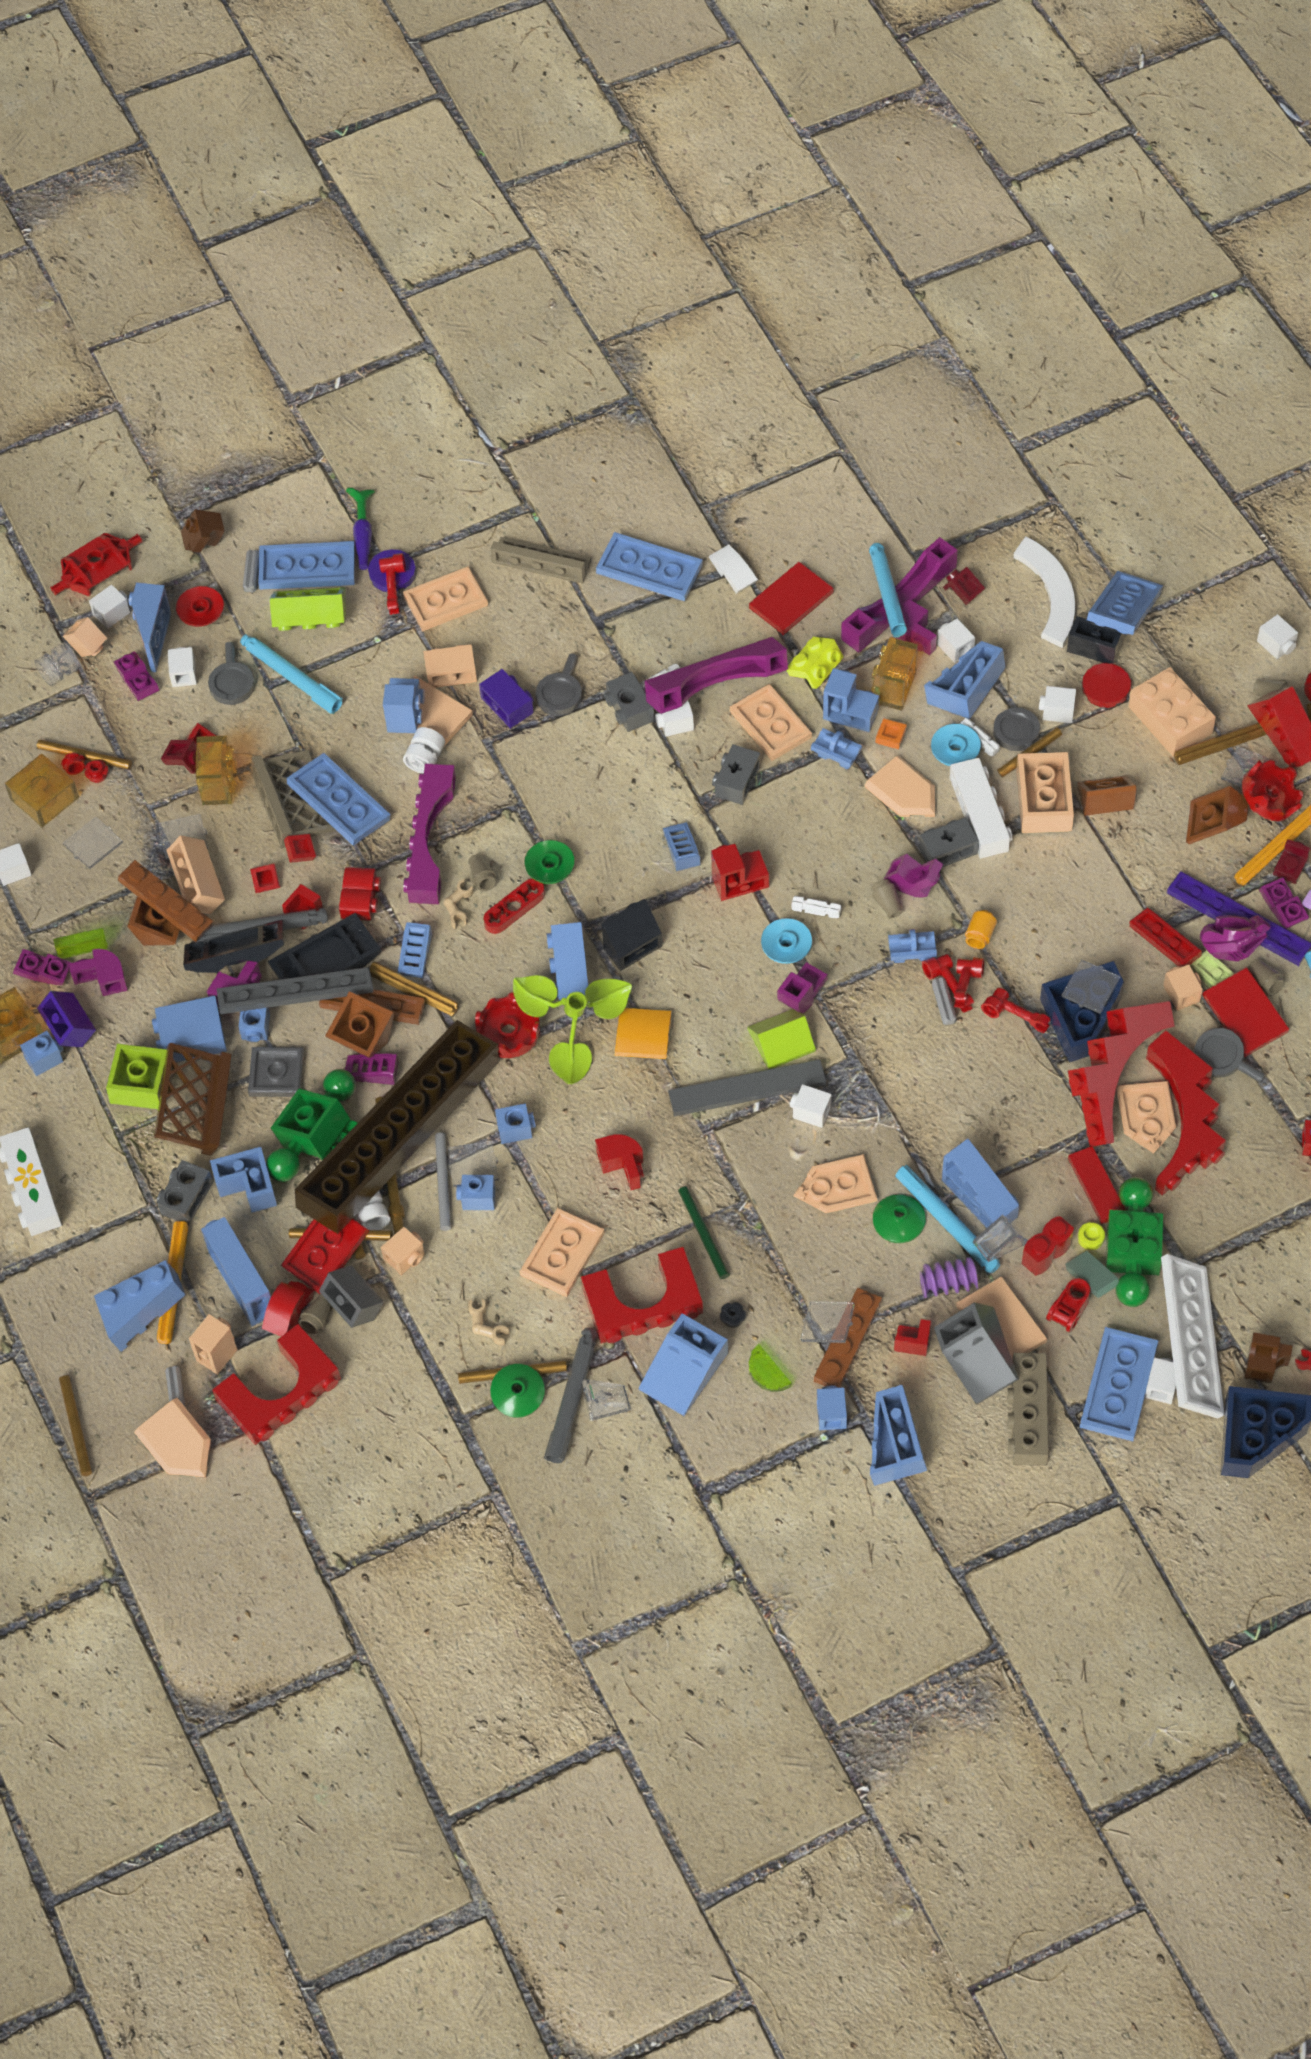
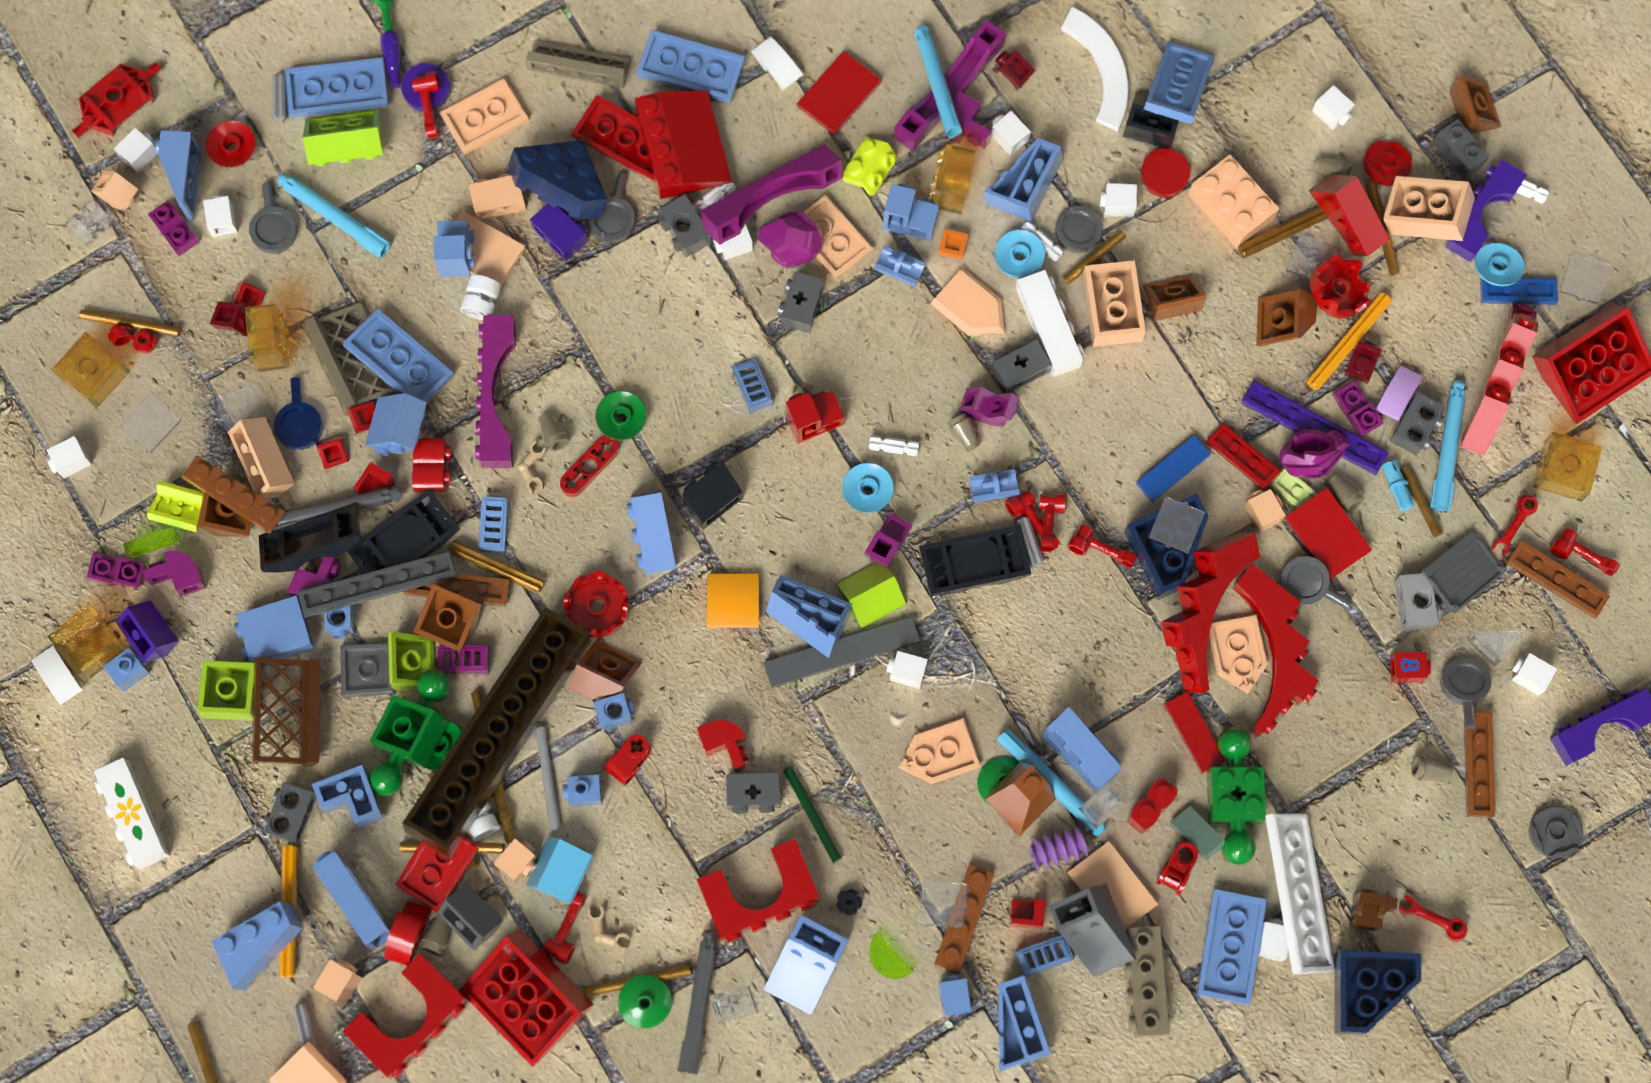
camera: 10 degrees left, 15 degrees up
reddish brown brick [181,509,225,553] -> none
lime plant [513,975,632,1085] -> none
light nougat tile [520,1208,605,1297] -> none
light orange brick [965,910,997,949] -> none
neon yellow tile [1078,1222,1105,1250] -> none
none -> neon yellow bracket [147,481,203,532]
none -> clear blue piece [274,377,324,450]
none -> medium blue brick [365,393,427,456]
none -> lime slope [388,631,434,691]
none -> red slope [459,929,594,1067]
none -> dark blue brick [508,140,607,220]
none -> medium azure slope [526,837,594,905]
none -> red brick [543,892,587,965]
none -> dark orange slope [568,640,642,700]
none -> red slope [571,95,655,182]
none -> red piece [604,734,651,786]
none -> red slope [635,91,732,200]
none -> dark grey brick [726,772,780,814]
none -> magenta helmet [757,211,823,268]
none -> medium blue wedge [766,575,852,658]
none -> black slope [919,525,1031,596]
none -> dark orange slope [984,762,1056,836]
none -> medium blue slope [1015,935,1074,977]
none -> blue tile [1136,435,1211,503]

